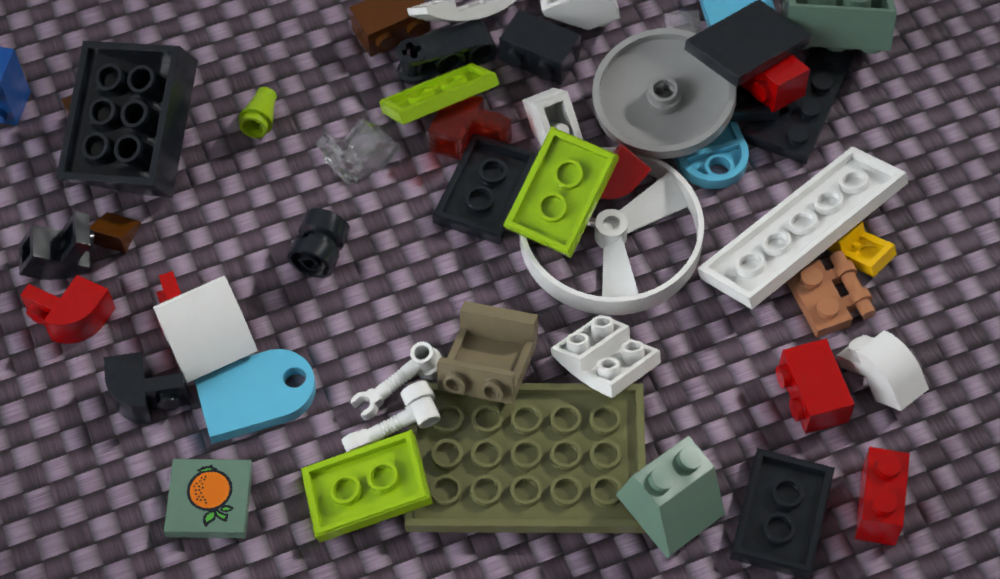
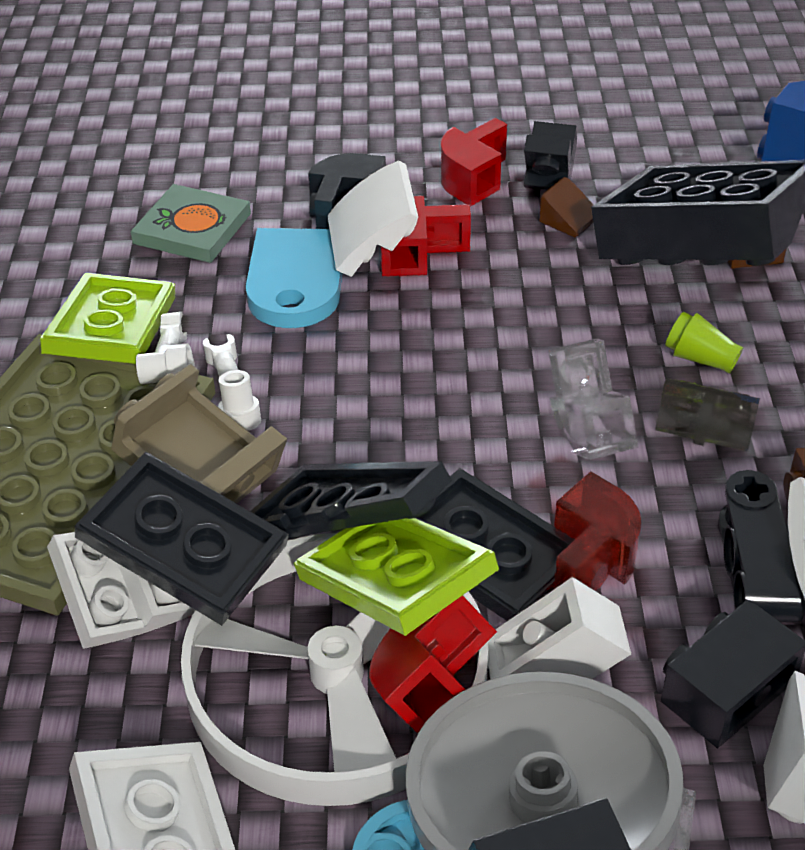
camera: 110 degrees right, 15 degrees down
black wheel [287,208,350,278] -> none
lime tile [379,63,500,125] -> none
none -> black tile [75,452,289,626]
none -> black wing [250,461,452,538]
none -> clear smoke hips [655,378,760,451]

